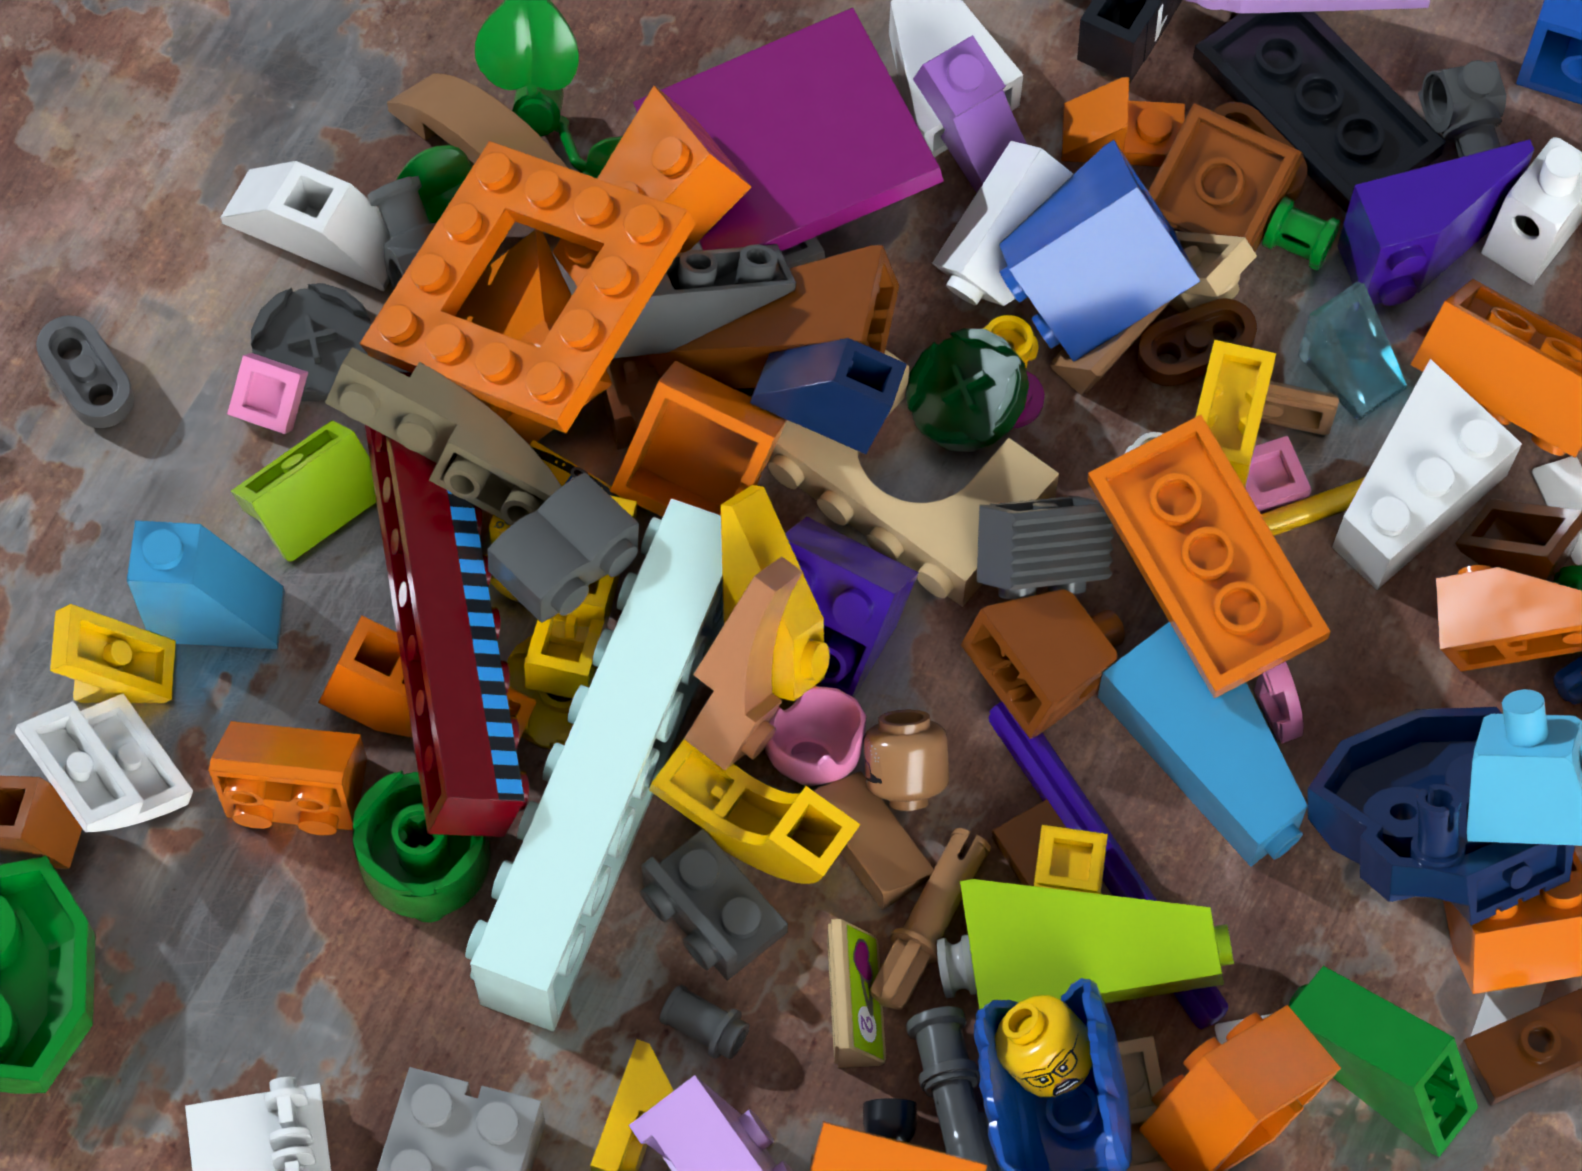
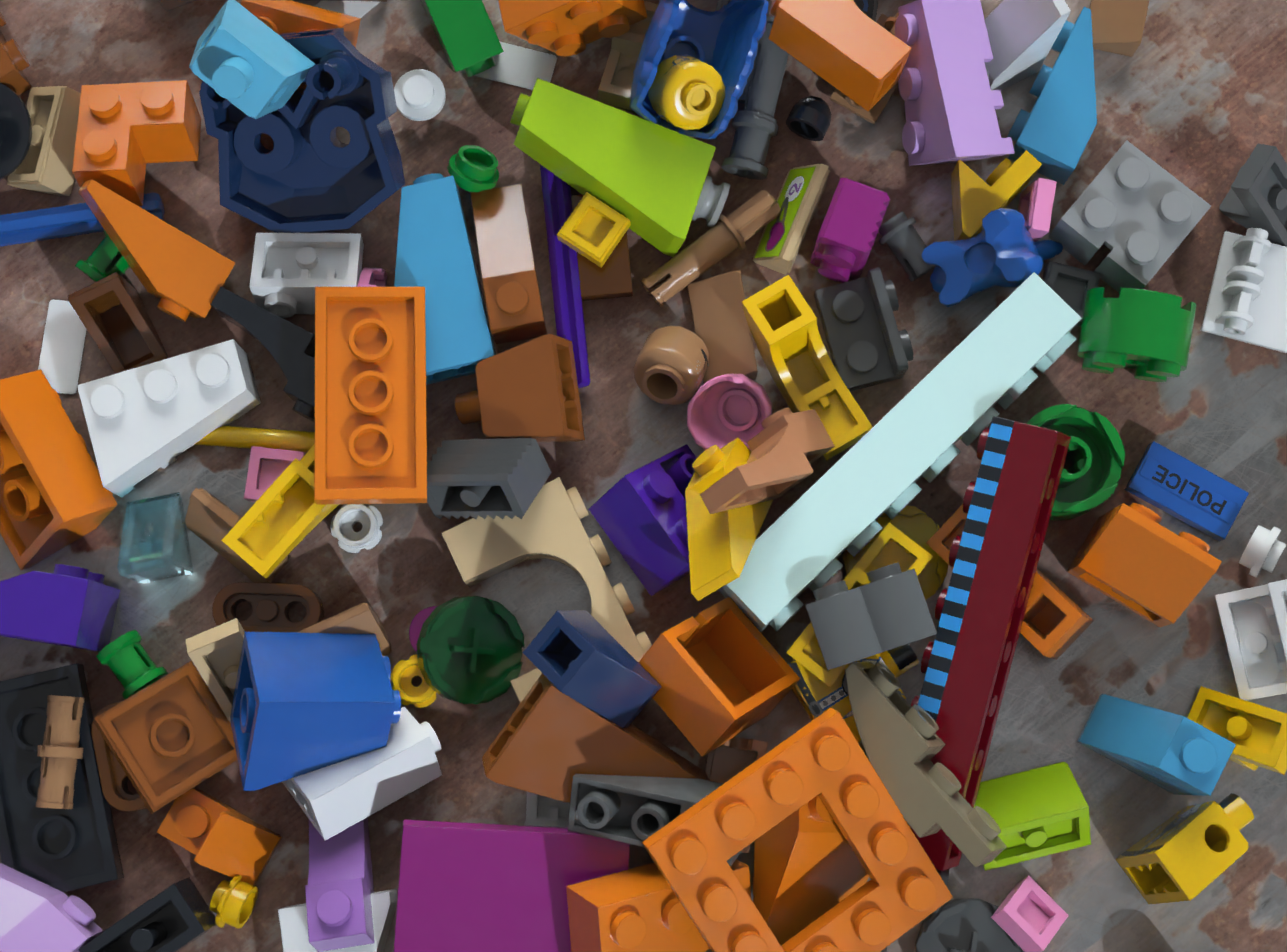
camera: 150 degrees left, 15 degrees up
none -> medium nougat pin [36,695,84,809]
none -> yellow plate [210,875,258,929]
none -> black slope [211,287,315,422]
none -> white bracket [249,233,364,318]
none -> white plate [394,69,446,121]
none -> green plate [447,145,499,192]
none -> dark orange slope [470,184,547,344]
none -> magenta brick [810,178,890,283]
none -> blue animal [921,208,1063,307]
none -> bright pink tile [1018,178,1057,242]
none -> dark grey tile [1043,261,1101,326]
none -> green brick [1077,287,1197,382]
none -> yellow torso [1115,793,1254,904]
none -> blue tile [1124,441,1249,542]
none -> white plate [1239,525,1287,578]

